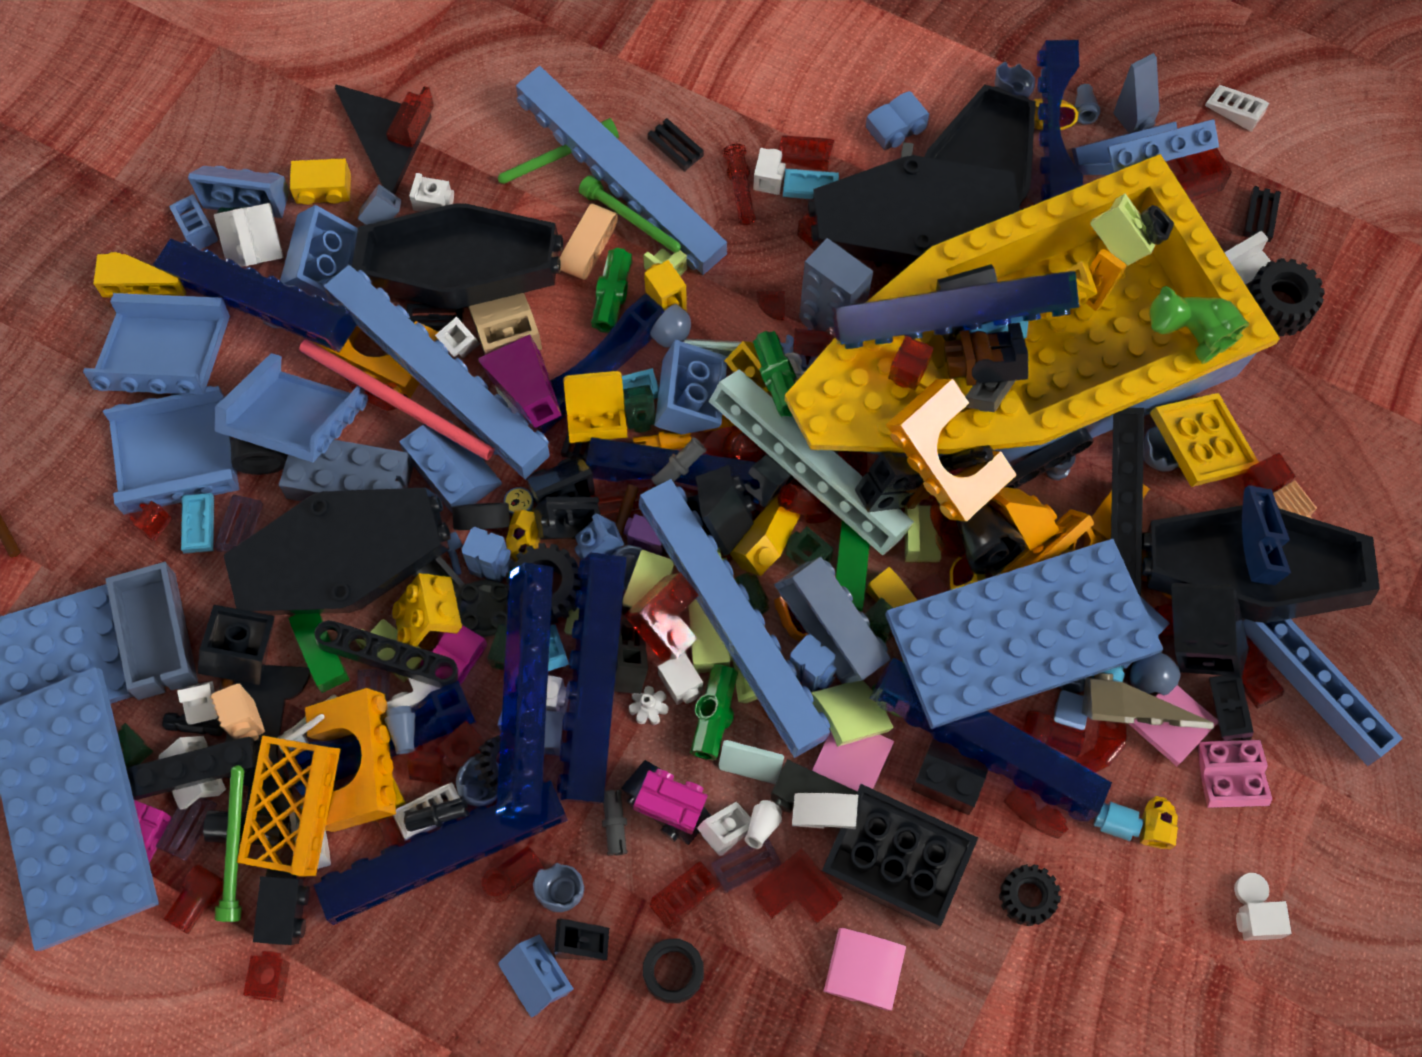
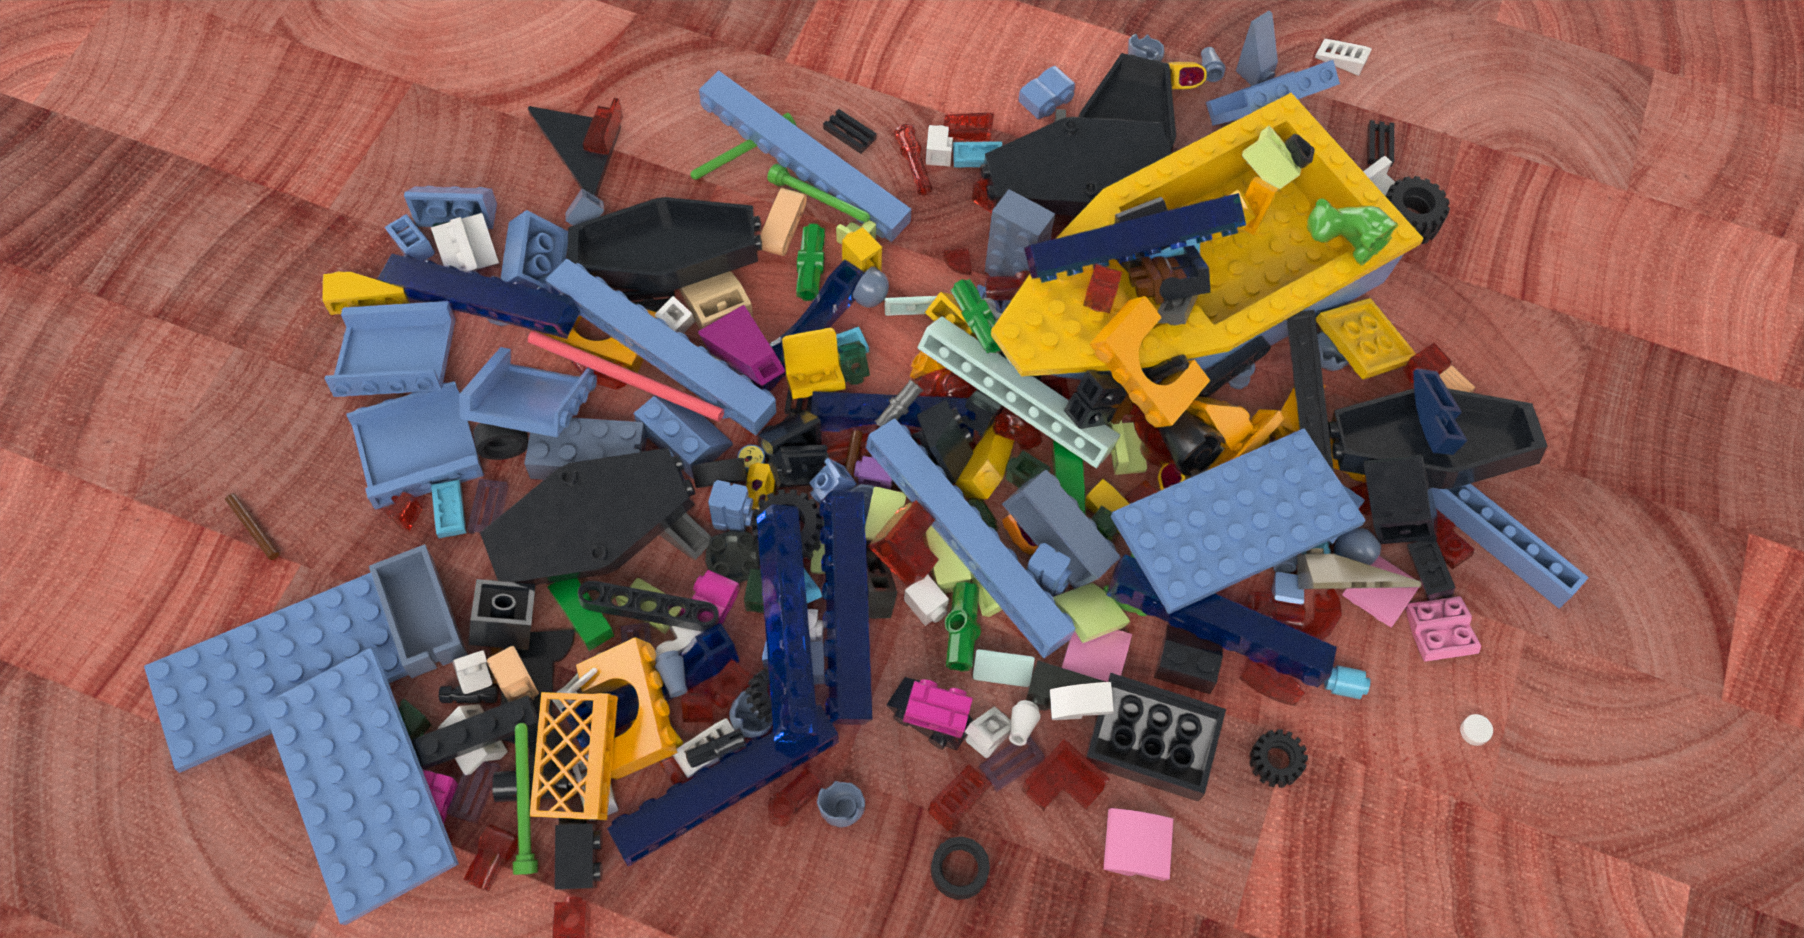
camera: 10 degrees left, 5 degrees down
yellow brick [290,158,351,205] -> none
yellow bracket [392,573,462,647] -> none
white brick [409,173,454,212] -> none
medium blue hand [447,532,463,575] -> none
medium blue panel [498,934,573,1017] -> none
black slope [554,918,610,961] -> none
dark grey pin [602,790,628,856] -> none
white plant [629,686,669,725] -> none
light orange pin [633,431,692,456] -> none
medium blue slope [654,339,727,435] -> none
clear blue arch [1037,40,1083,201] -> none
yellow rock [1140,796,1178,850] -> none
clear red panel [1176,148,1232,202] -> none
white brick [1236,901,1292,941] -> none

